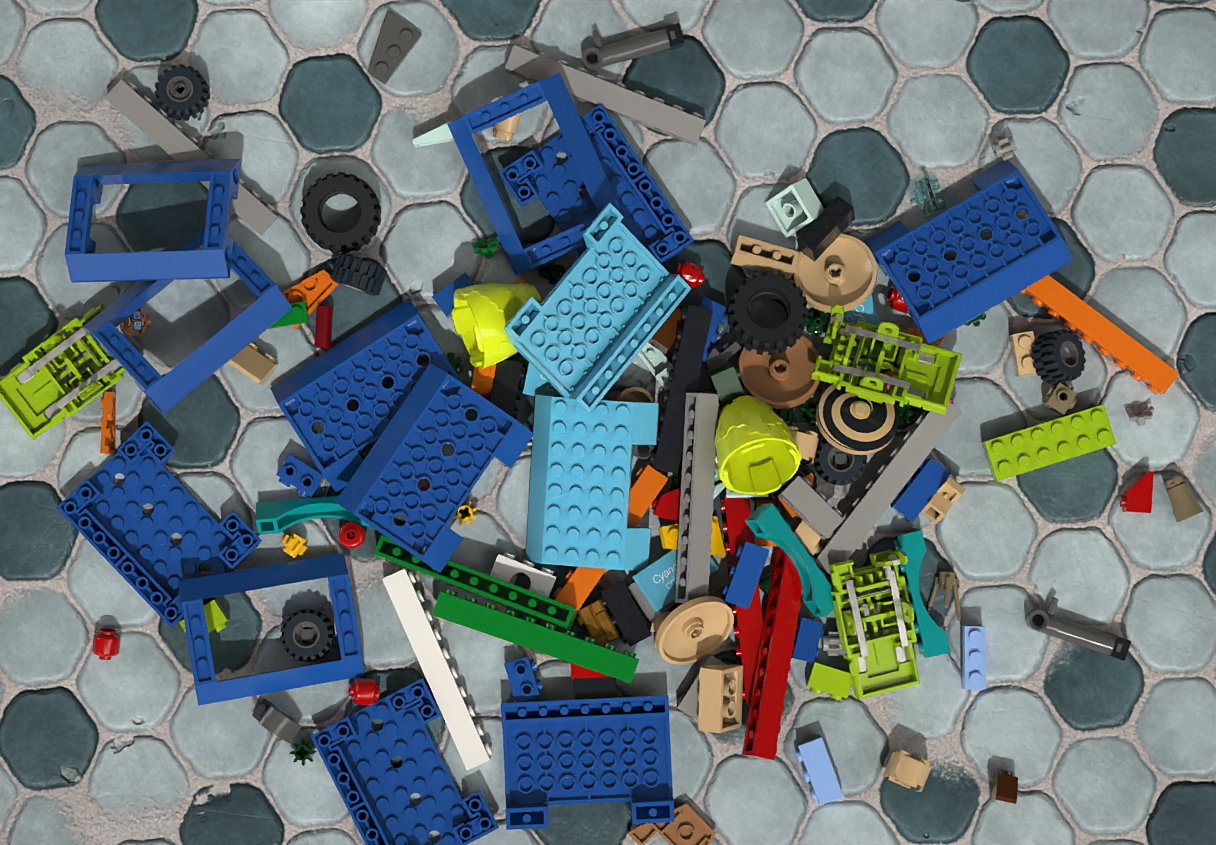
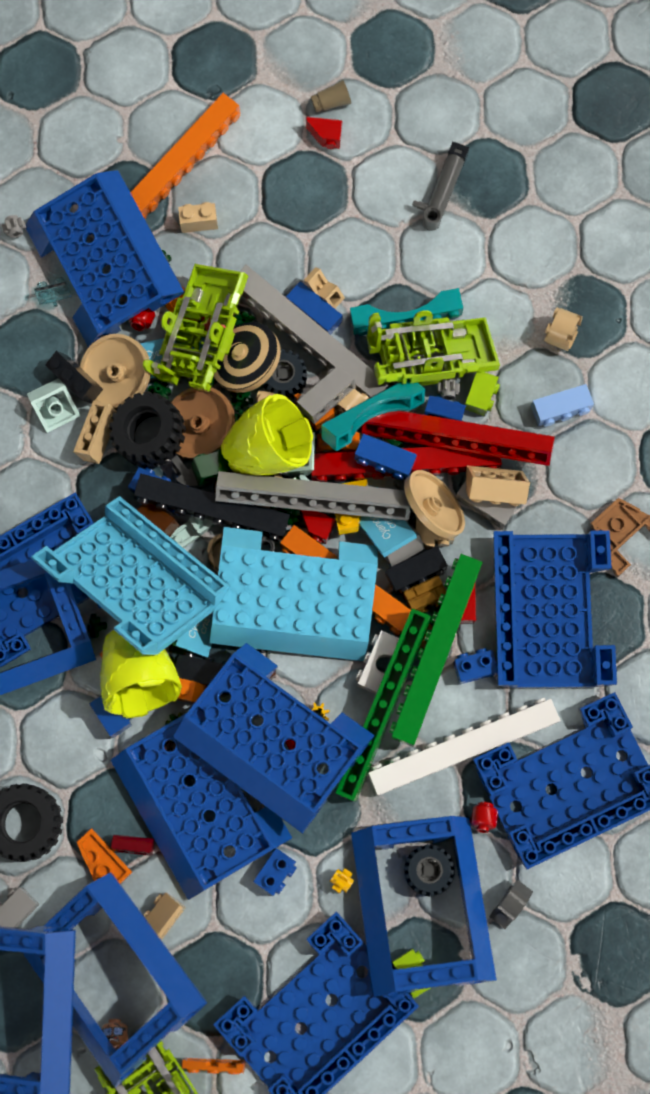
camera: 90 degrees left, 10 degrees down
red head [92,628,120,660] -> none
teal arch [255,496,370,535] -> none
green plate [268,301,309,329] -> none
dark green gear [290,739,317,766] -> none
black wheel [330,253,387,296] -> none
red head [338,522,366,549] -> none
green plant [472,237,499,259] -> none
black brick [574,677,617,700] -> none
red head [674,260,705,290] -> none
dark tan plant [926,572,962,621] -> none
light blue brick [961,626,986,689] -> none
lime brick [982,404,1117,482] -> none
reddish brown slope [990,769,1018,804] -> none
black wheel [1031,329,1086,385] -> none
dark tan brick [1044,382,1077,416] -> none
light grey plant [1126,404,1154,426] -> none

